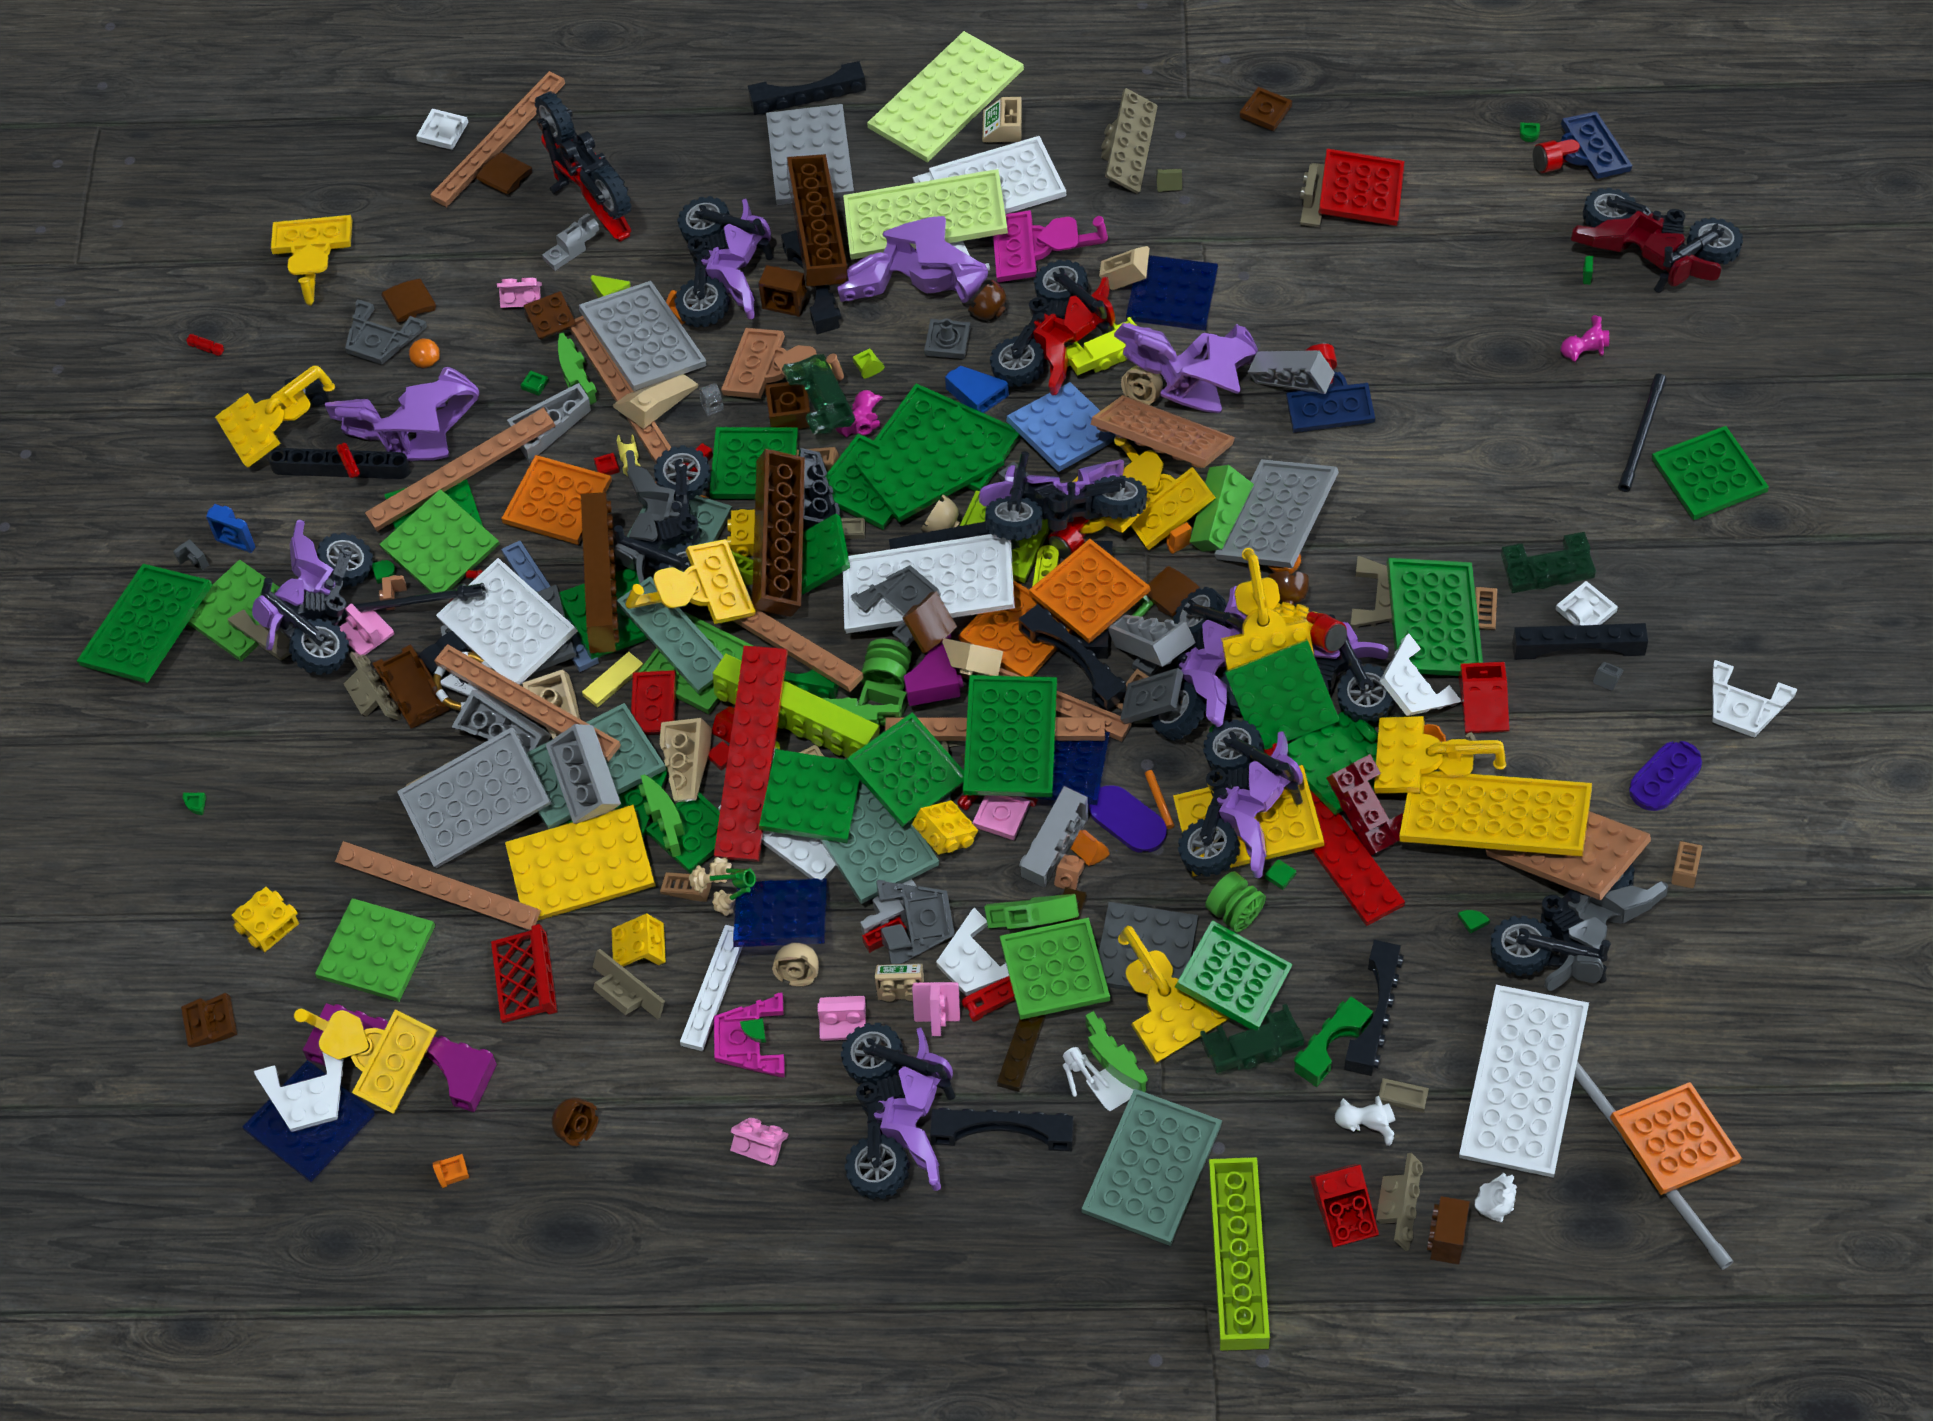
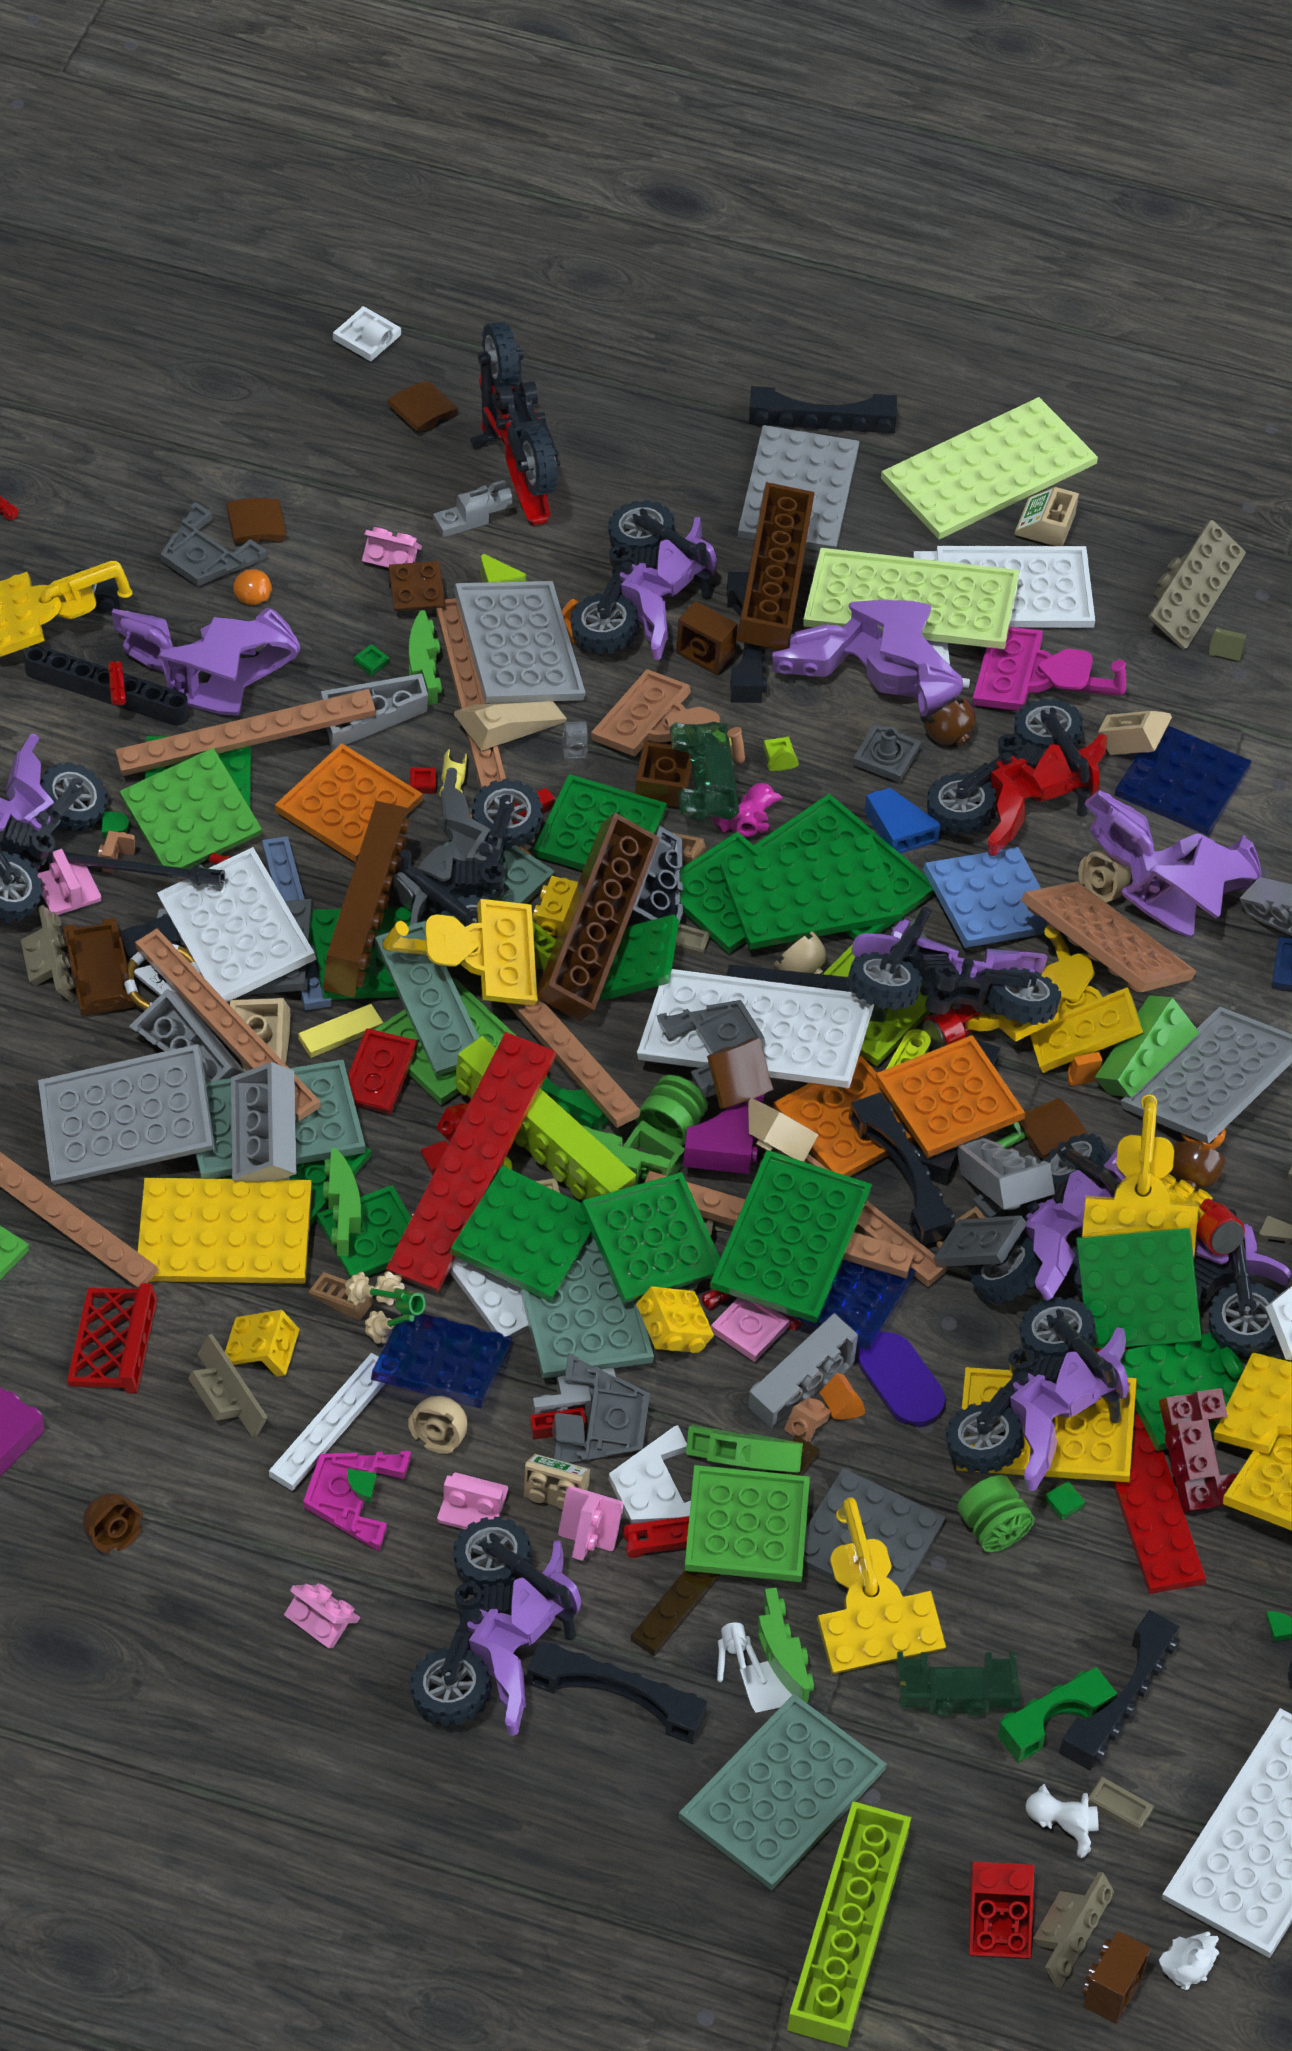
camera: 10 degrees right, 5 degrees down
yellow plate [271,215,352,306] -> none
nougat plate [430,71,565,207] -> none
tan wedge [660,718,712,802] -> none
neon yellow bracket [1066,317,1137,376] -> none
orange bar [1145,770,1174,829] -> none
plate [1175,920,1293,1032] -> none

